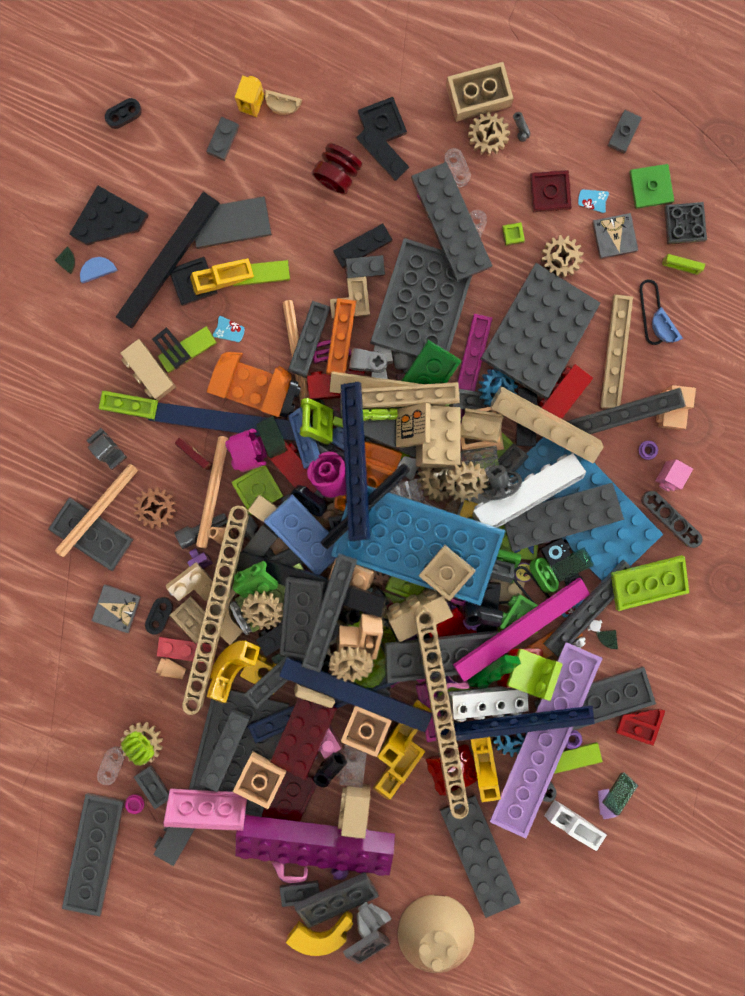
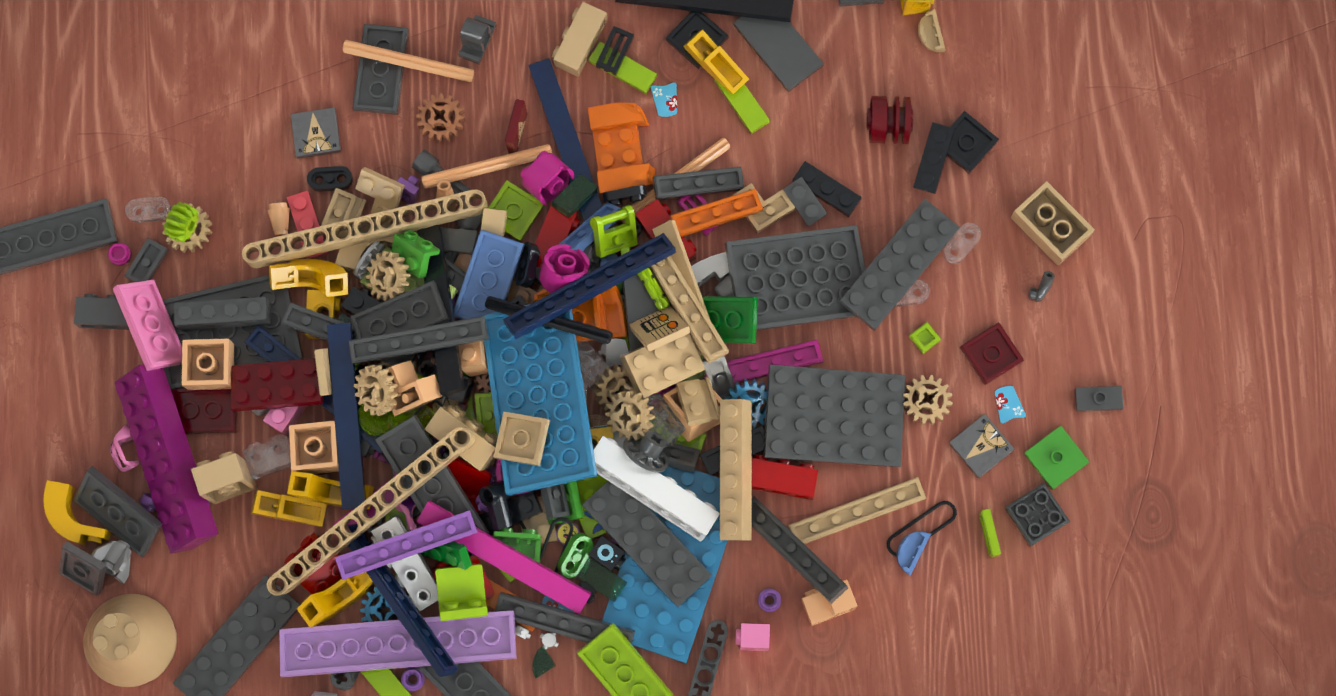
camera: 65 degrees right, 10 degrees down
lime tile [99,390,158,420] -> none
dark grey plate [280,880,320,907] -> none
black piece [313,752,347,788] -> none
light grey piece [349,348,388,373] -> none
tan gear [468,112,510,156] -> none
none -> medium lavender plate [335,510,478,580]

